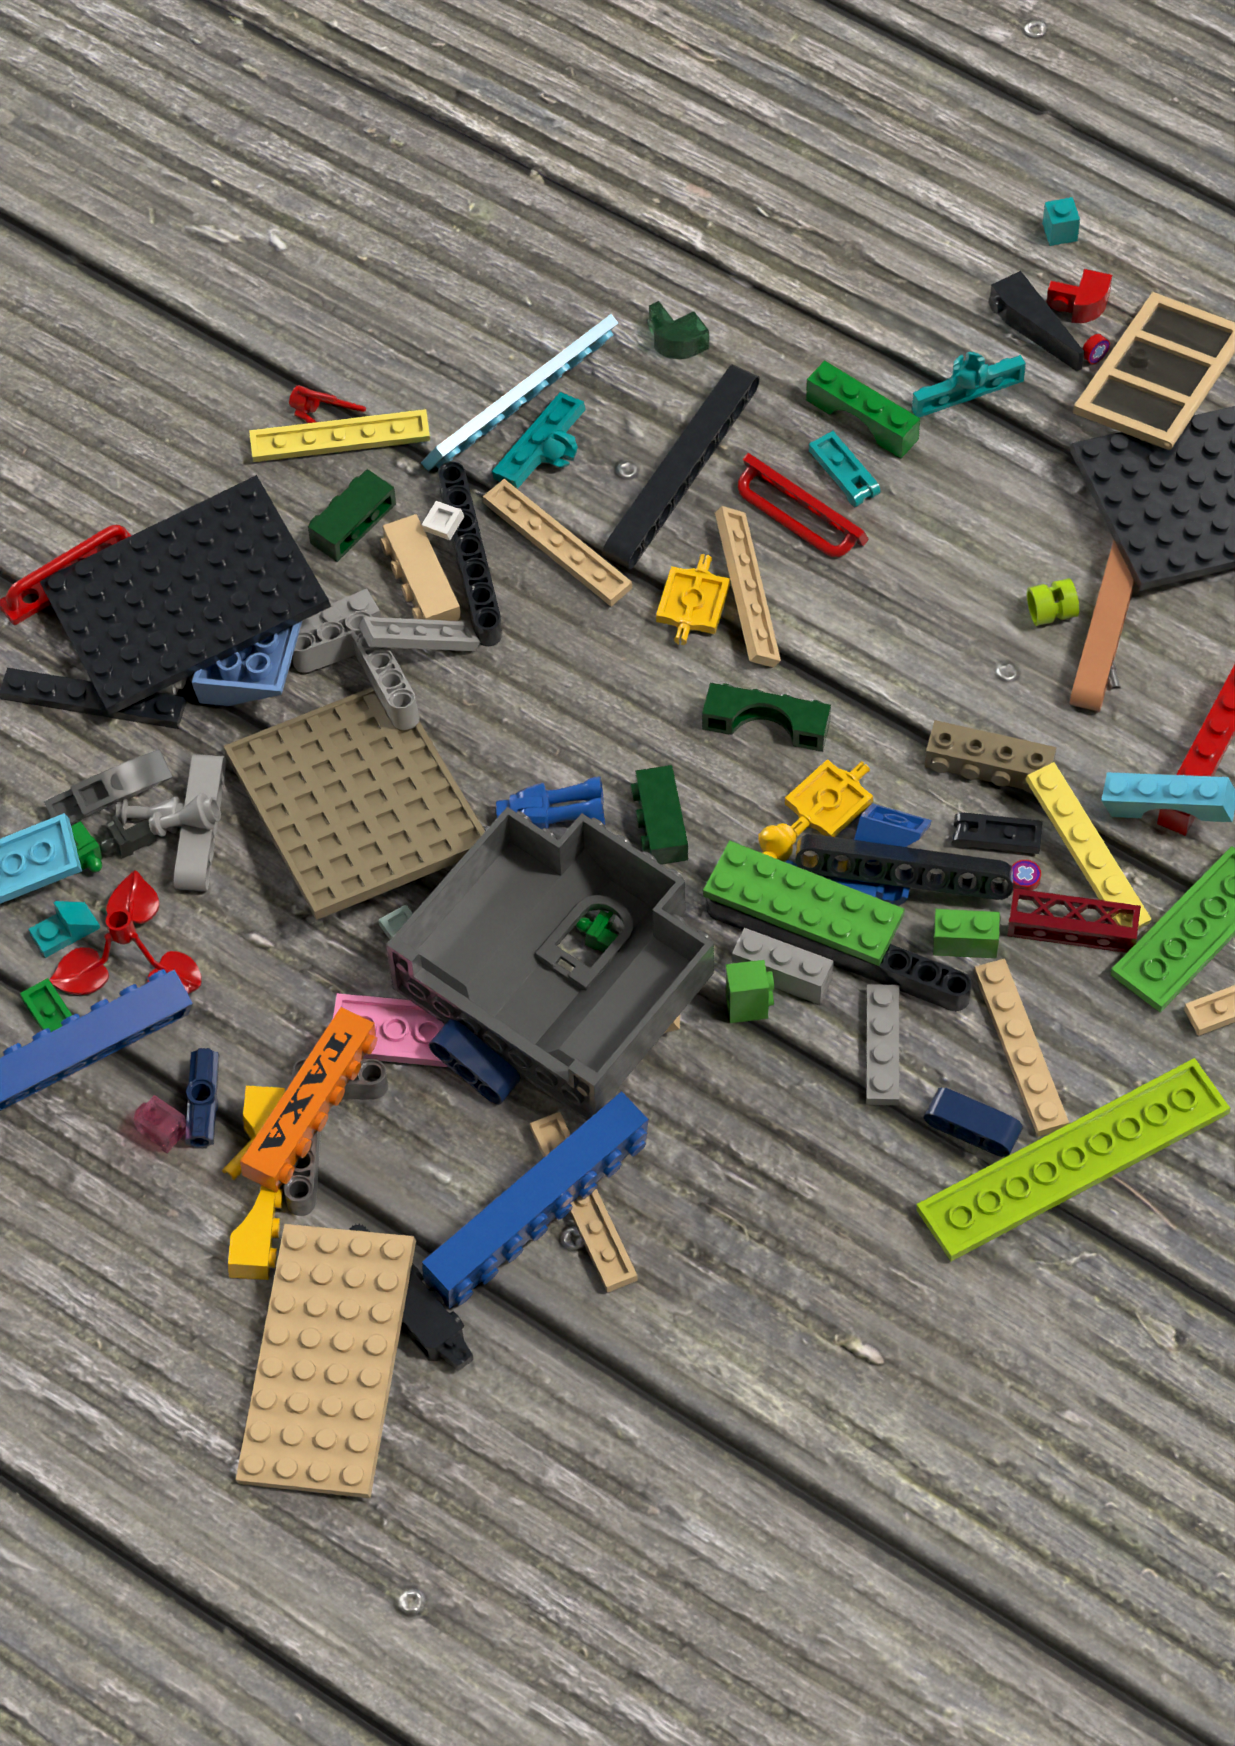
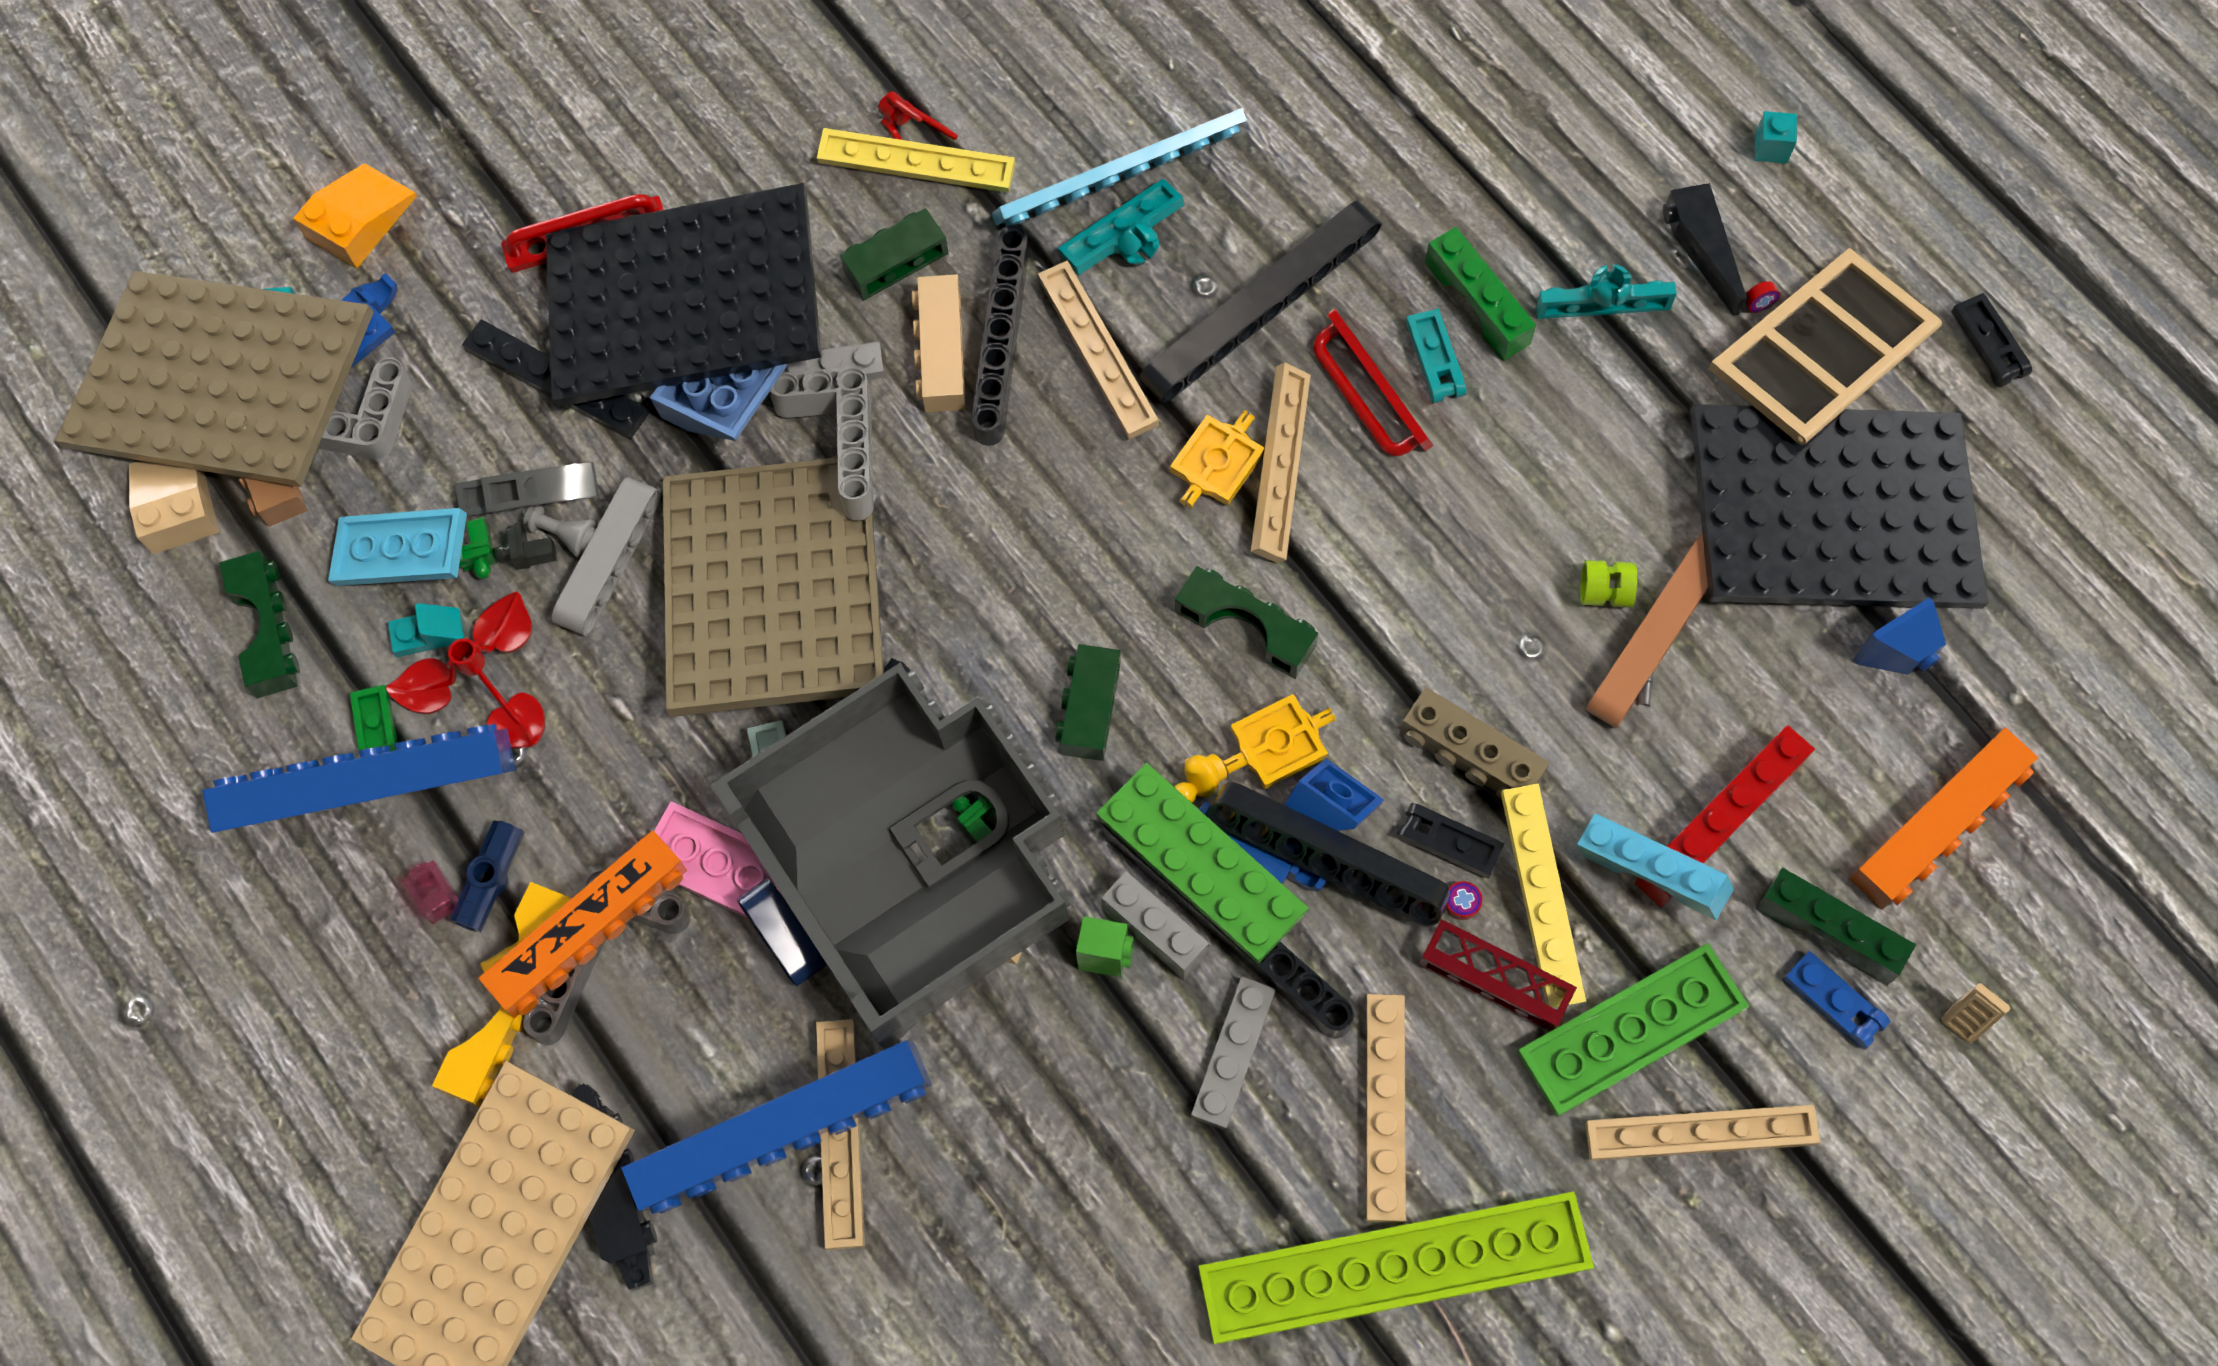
camera: 20 degrees right, 10 degrees up
light grey piece [149,793,221,837] -> none
light grey plate [359,617,480,651] -> none
white plate [422,501,464,540] -> none
blue piece [496,776,605,829] -> none
clear green brick [647,301,709,360] -> none
dark blue beam [923,1087,1023,1157] -> none
bright green brick [933,909,1000,959] -> none
red brick [1046,269,1113,323] -> none

